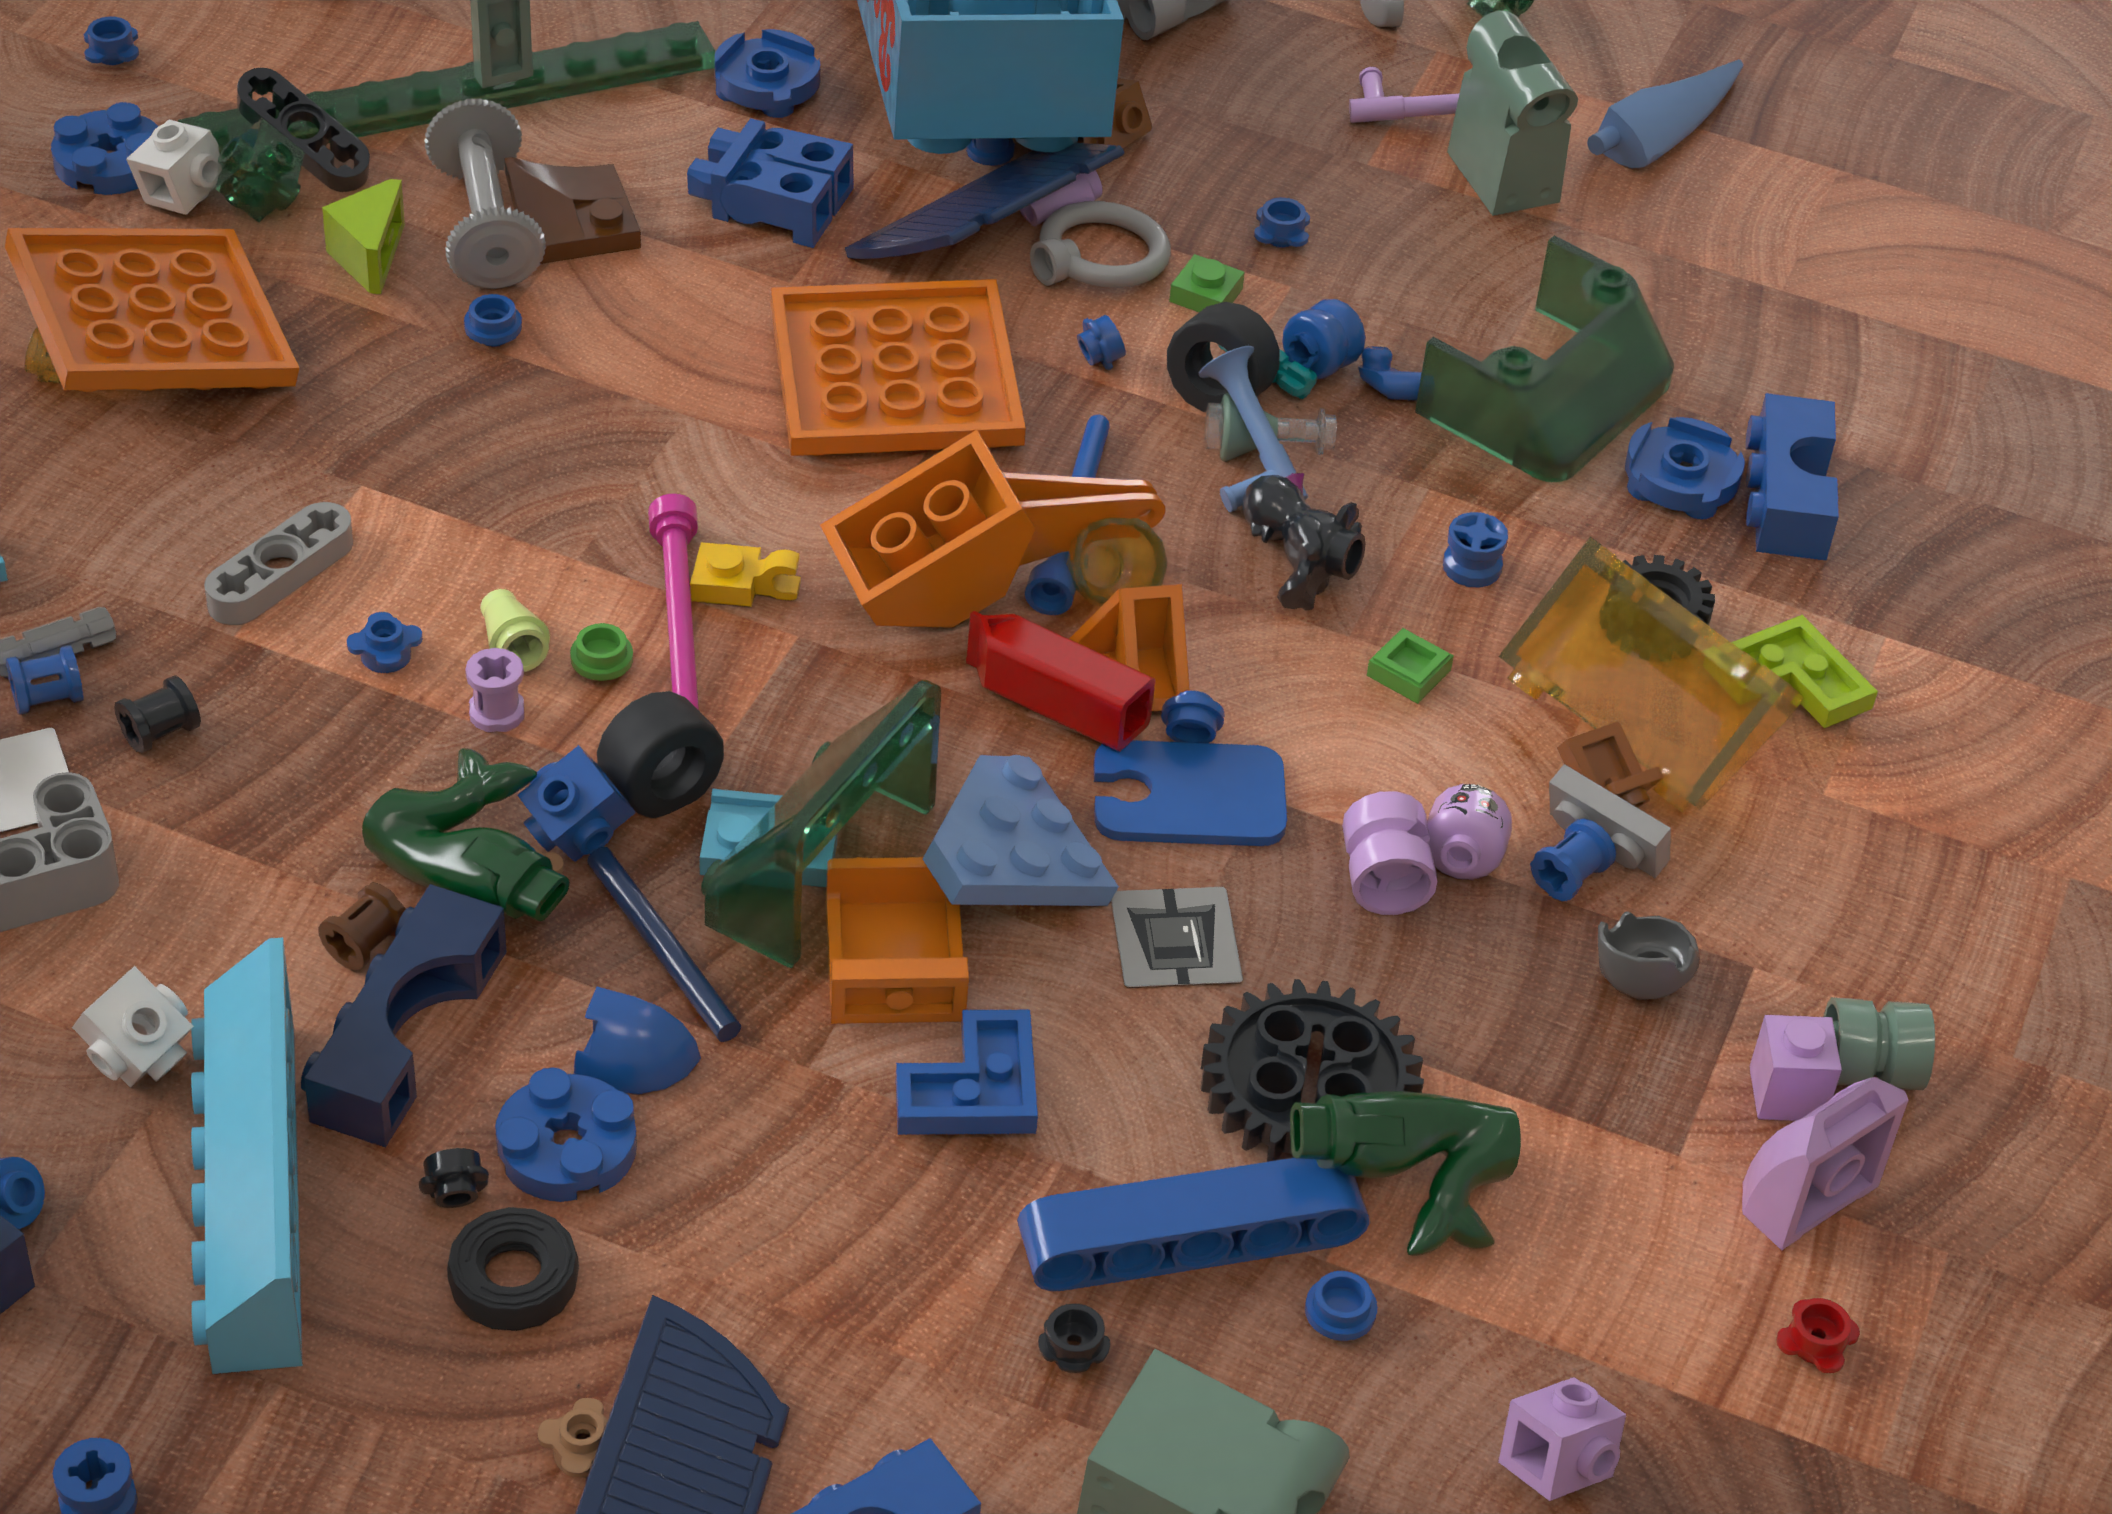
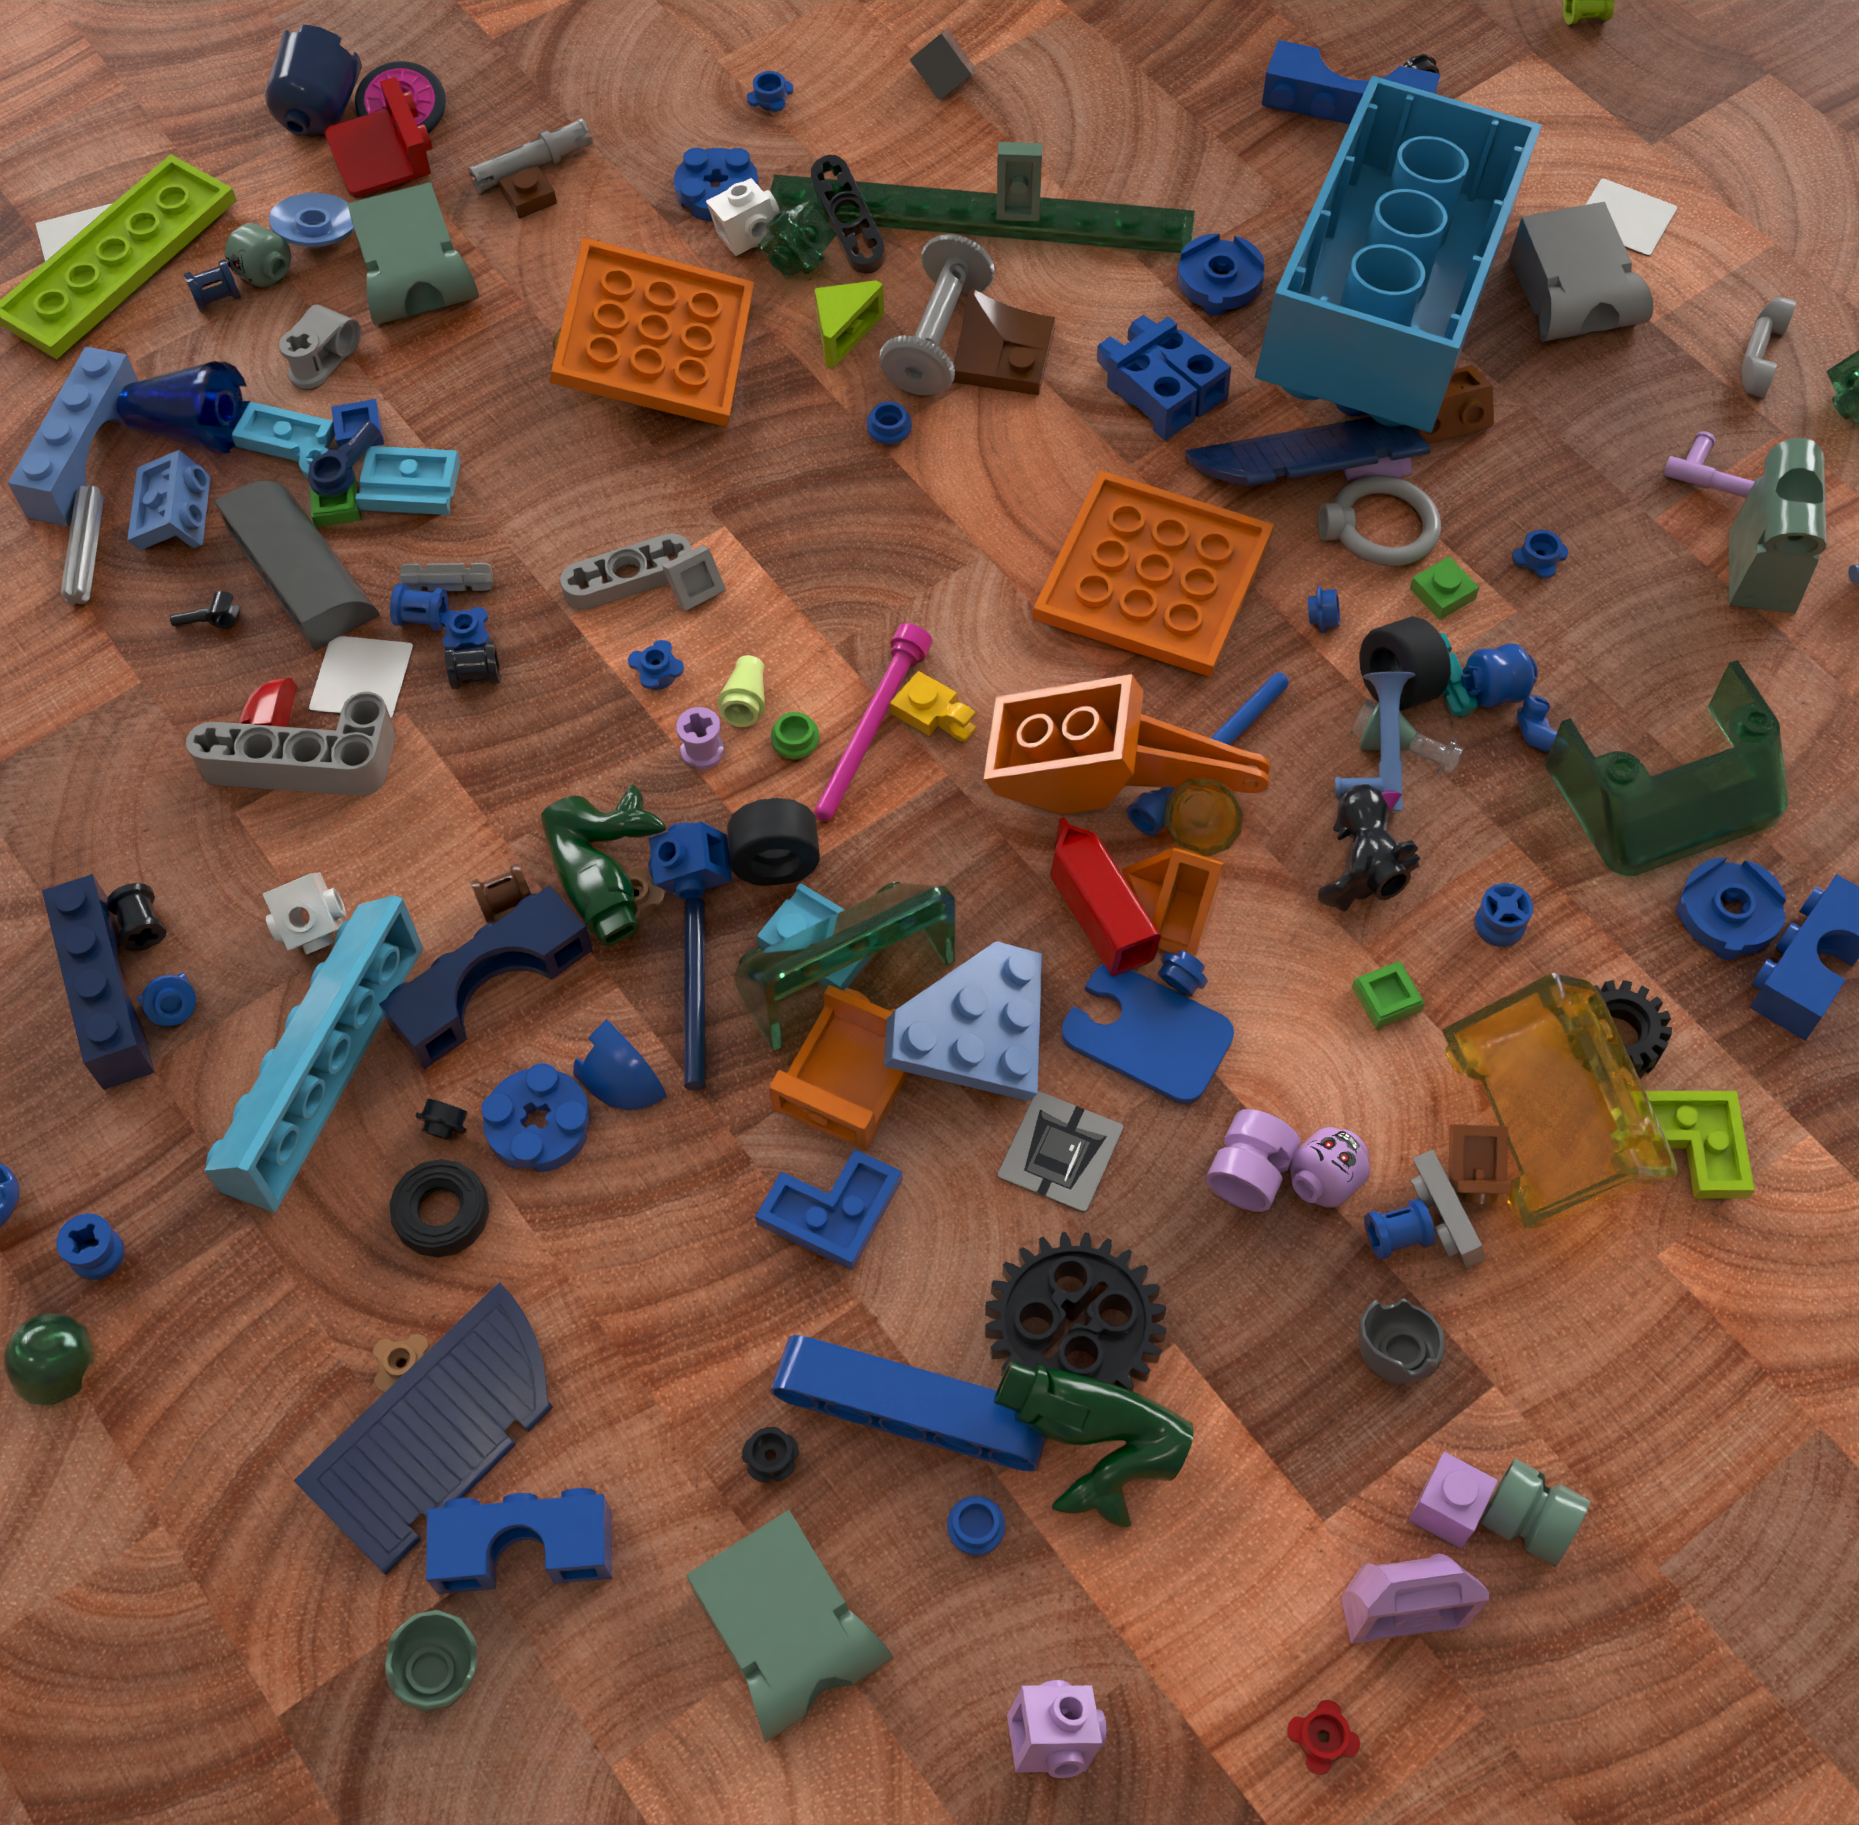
camera: 35 degrees right, 15 degrees up
none -> blue plate [441,607,490,650]
none -> light grey plate [662,545,726,611]

